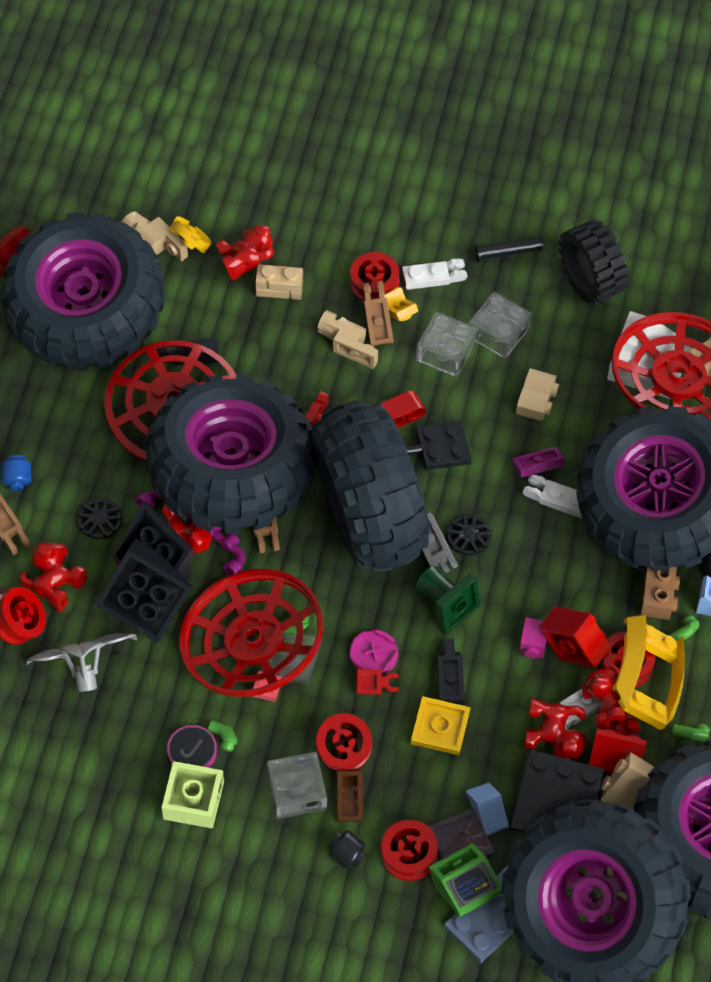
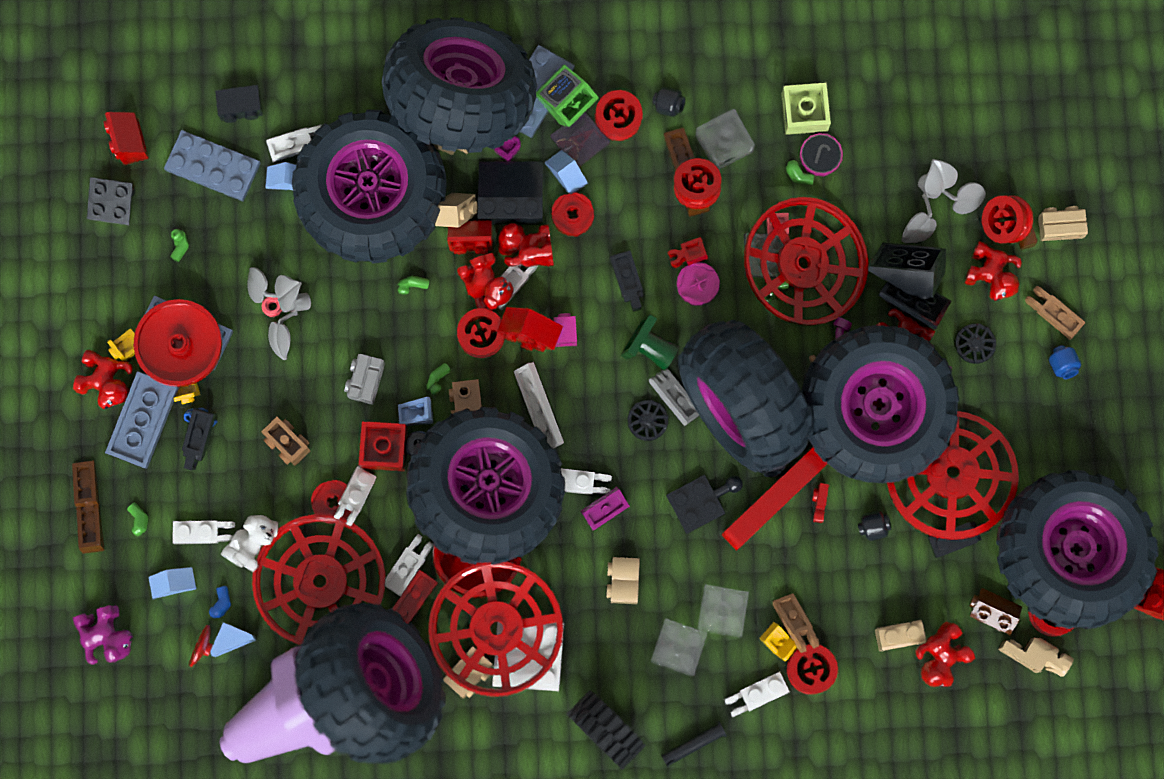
camera: 165 degrees right, 20 degrees up
yellow plate [169,216,212,253] -> none
tan plate [317,310,378,369] -> none
yellow plate [411,696,471,755] -> none
yellow wedge [612,615,685,730] -> none
none -> white plate [514,362,564,448]
none -> red plate [552,193,594,237]
none -> black head [858,510,892,541]
none -> reddish brown brick [969,588,1022,635]

